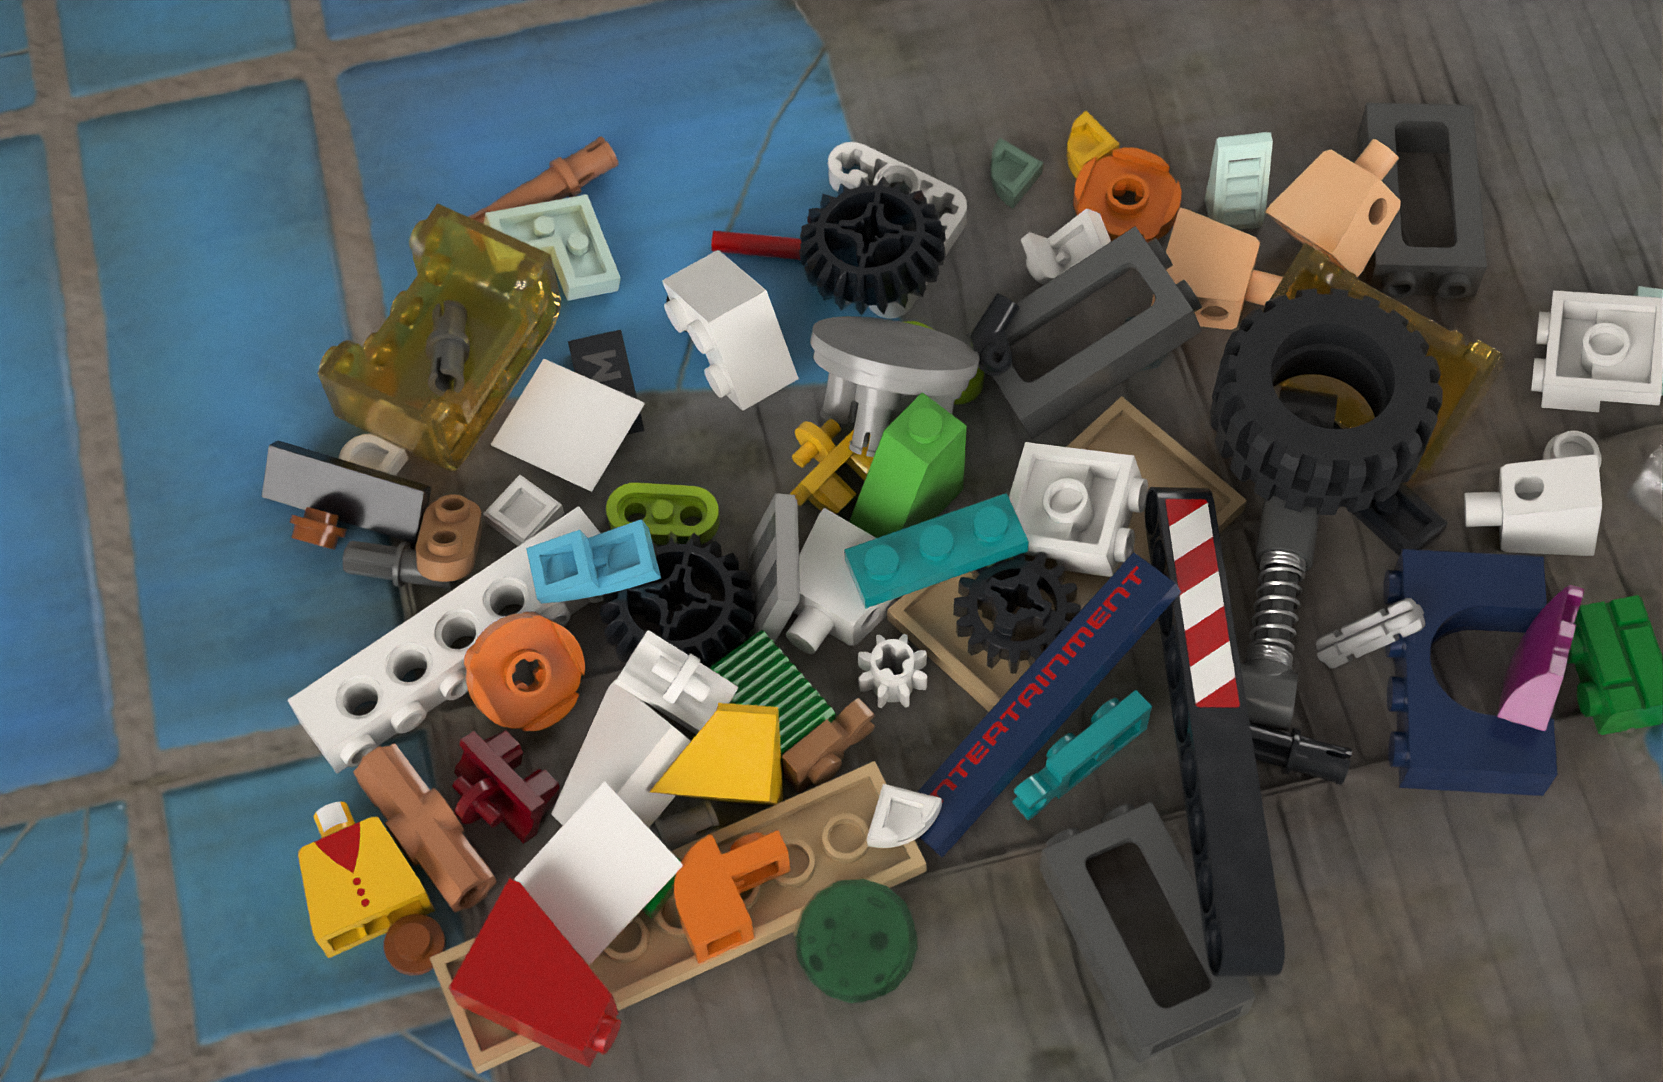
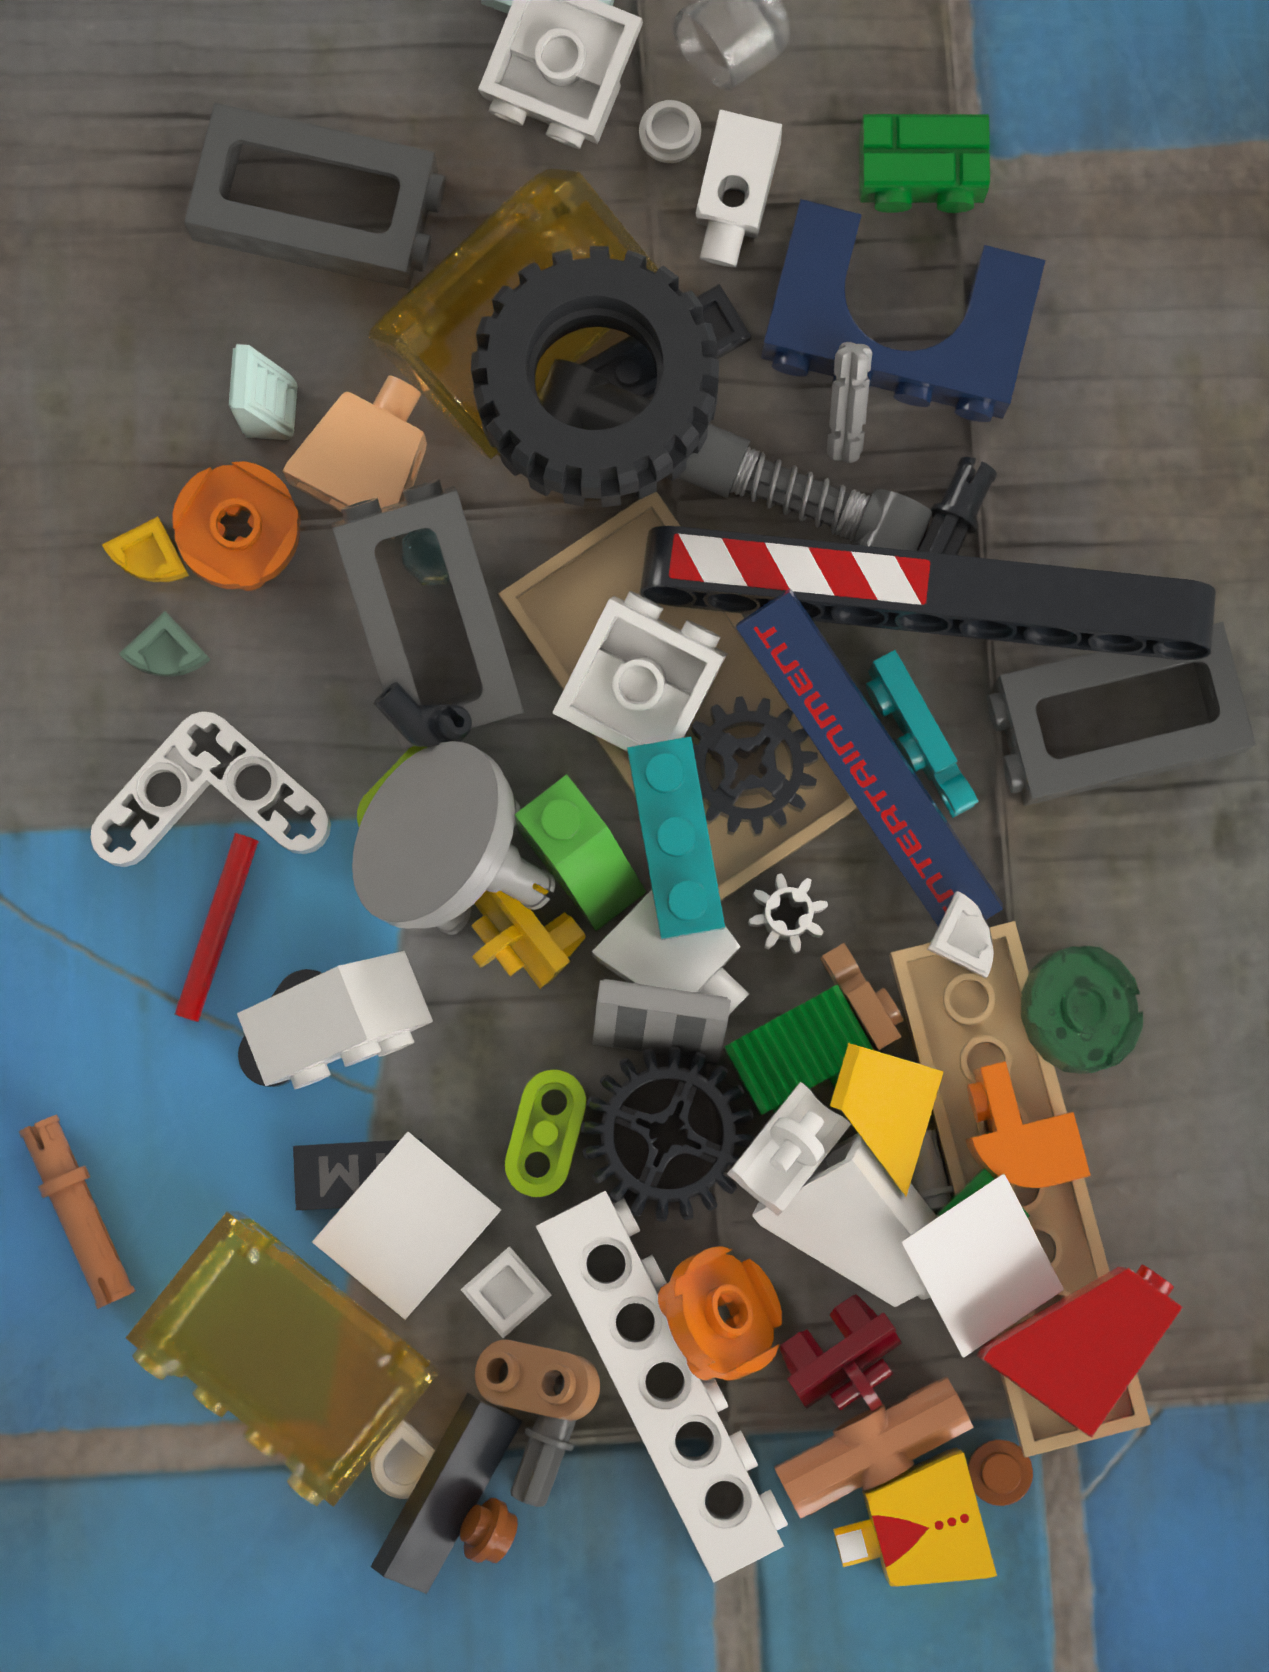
camera: 85 degrees left, 20 degrees up
dark grey pin [426,300,470,397] -> none
light aqua plate [484,195,621,301] -> none
medium azure slope [526,519,661,604] -> none
black gear [799,176,946,316] -> none
white bracket [1021,208,1111,284] -> none
light nougat torso [1265,139,1401,278] -> none
magenta slope [1497,584,1584,731] -> none

